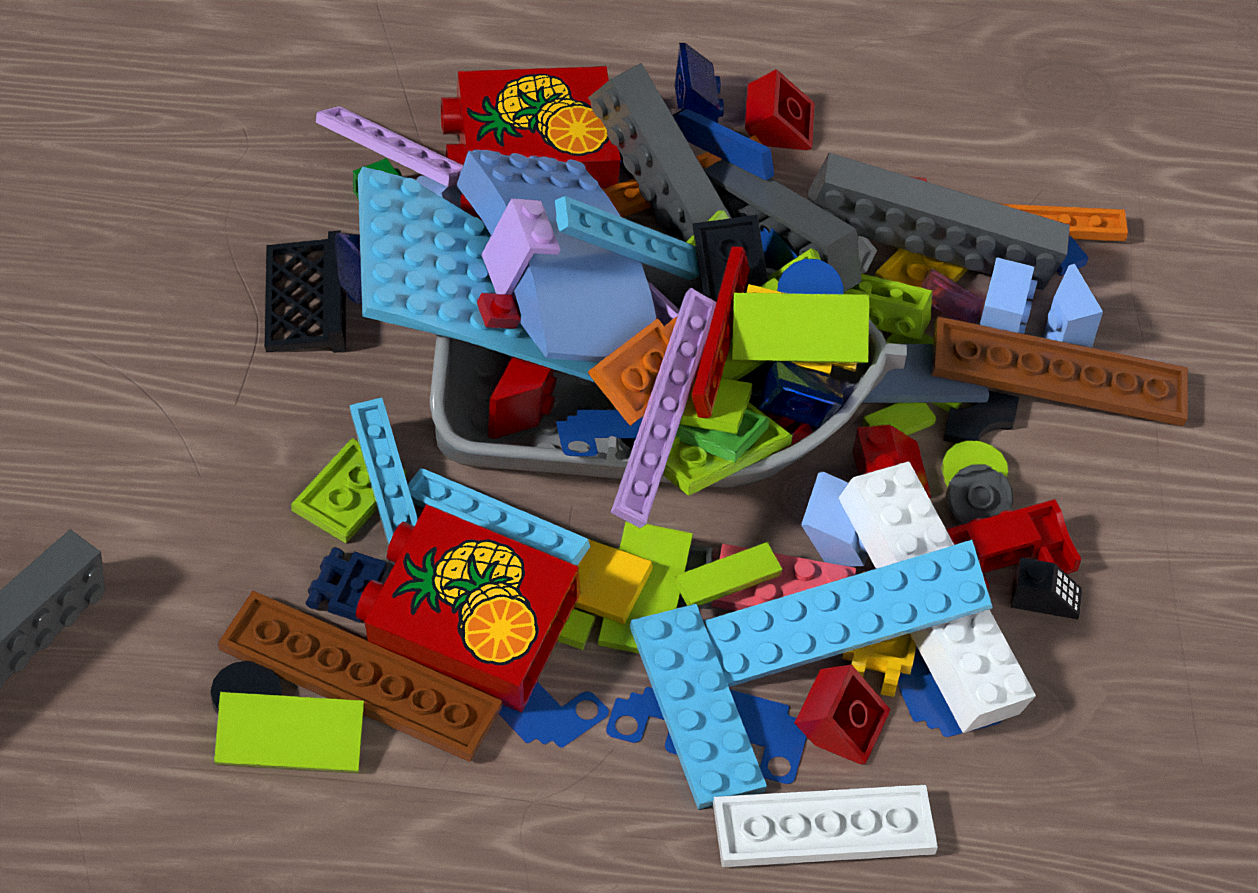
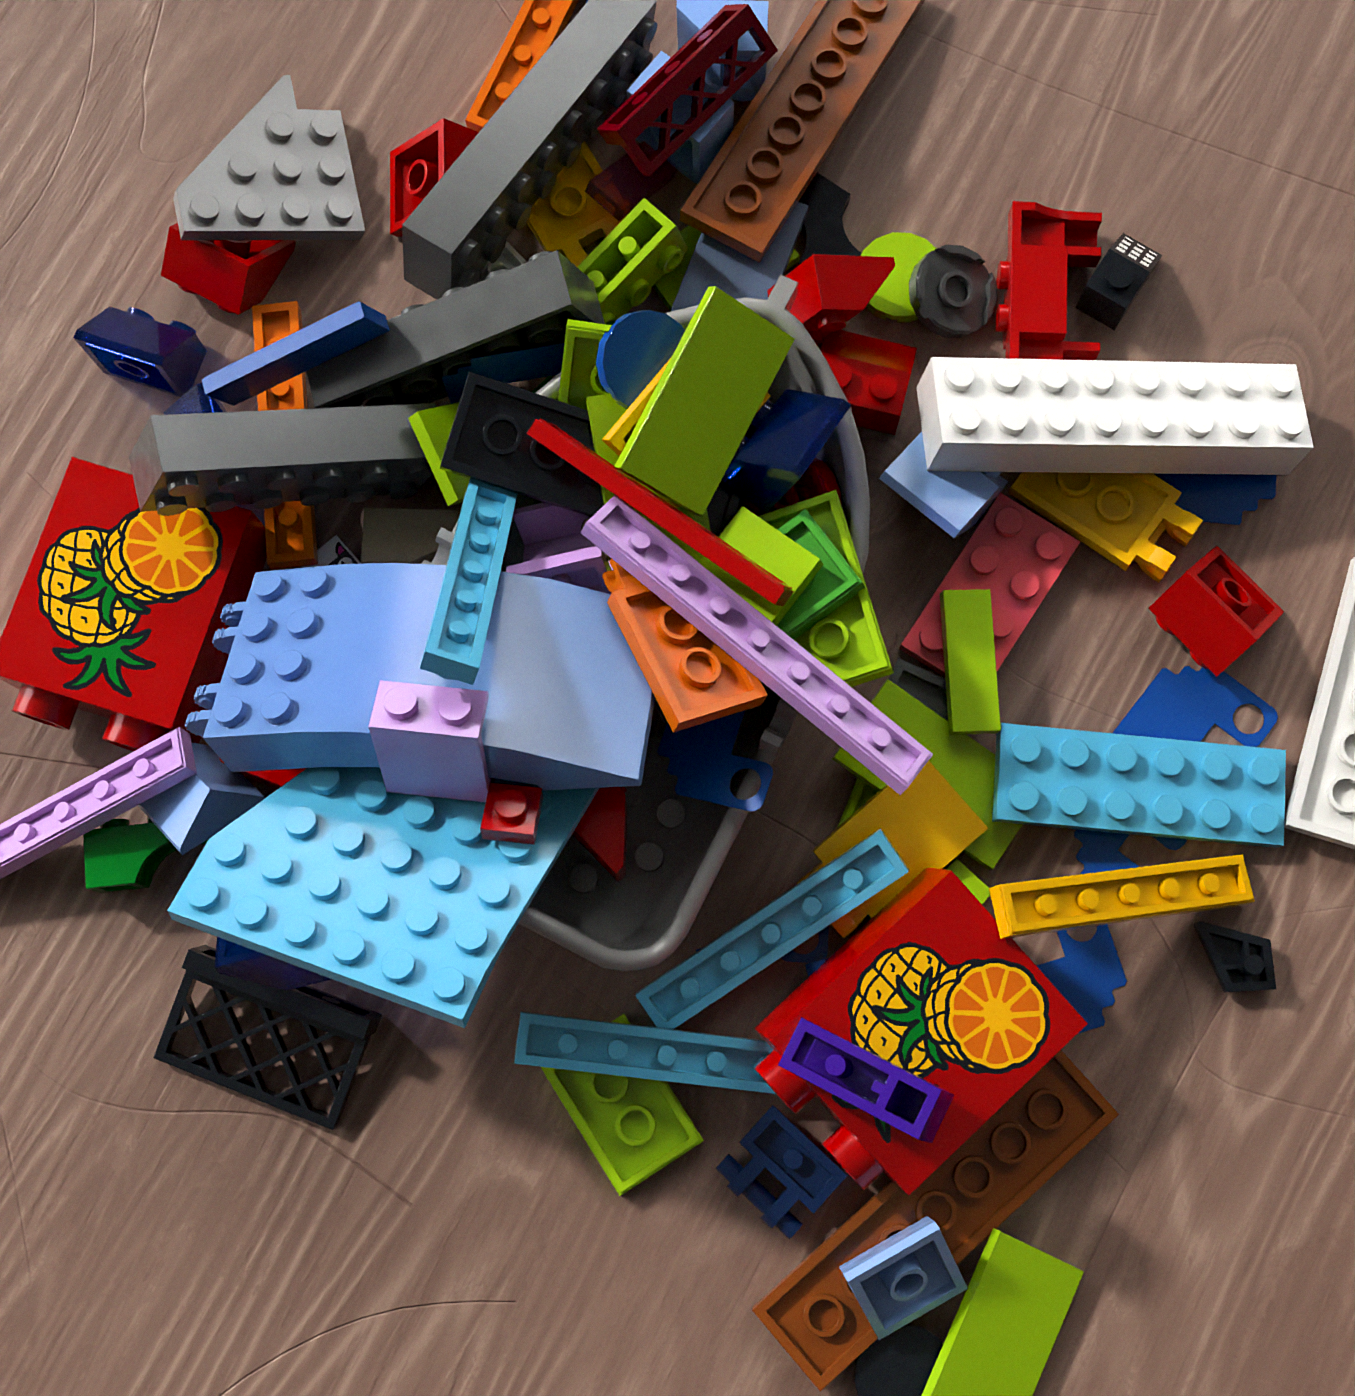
camera: 55 degrees left, 25 degrees up
medium azure plate [705,540,993,687] -> none
none -> light grey wing [173,75,365,240]
none -> dark red fence [597,4,778,176]
none -> red slope [767,254,895,346]
none -> dark purple slope [778,1017,954,1143]
none -> light blue slope [839,1216,968,1340]
none -> yellow tile [989,854,1255,939]
none -> black piece [1194,921,1276,993]

